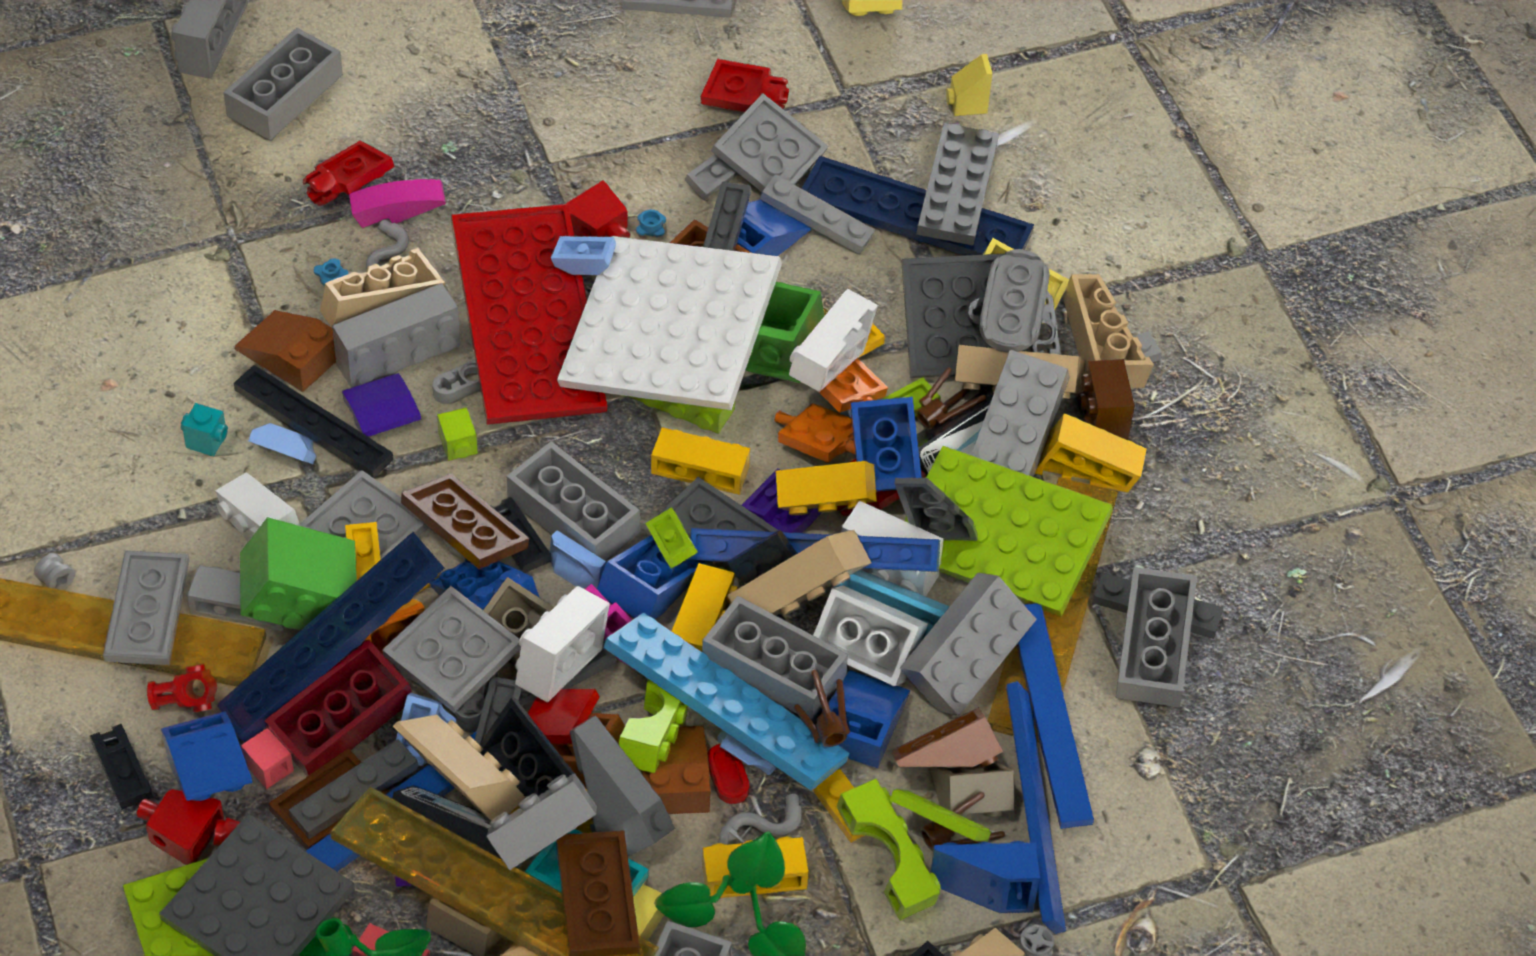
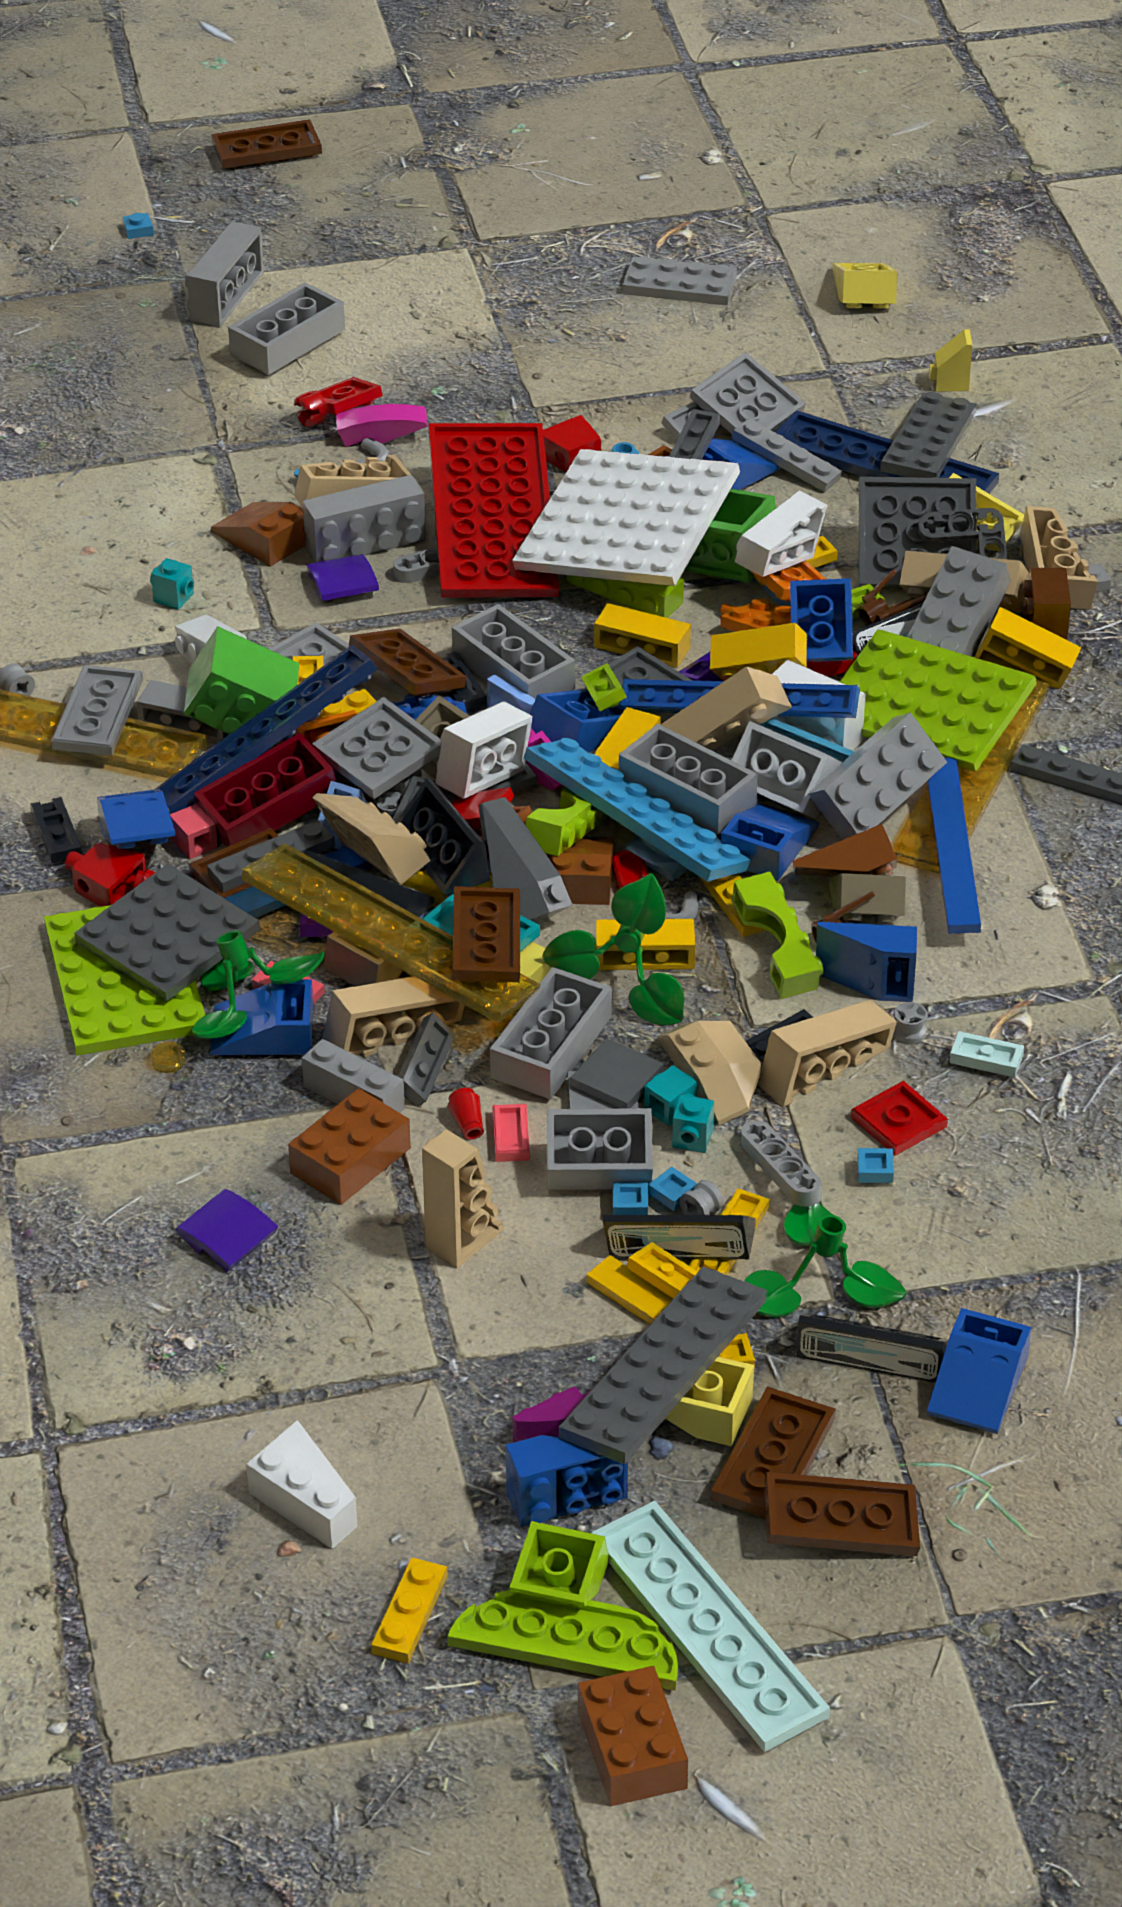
camera: 10 degrees right, 10 degrees down
red connector [147,664,217,712] -> none
black plate [234,365,393,478] -> none
light blue slope [248,423,316,464] -> none
lime brick [437,407,478,461] -> none
light grey brick [487,773,597,870] -> none
light blue slope [551,236,616,275] -> none
red plate [700,59,789,112] -> none
black plate [728,529,798,586] -> none
reddish brown plant [794,669,850,747] -> none
lime tile [889,789,991,842] -> none
dark grey wedge [895,478,978,541] -> none
light grey tile [979,249,1050,352] -> none
blue tile [1006,681,1066,934] -> none
light grey brick [1115,567,1197,707] -> none

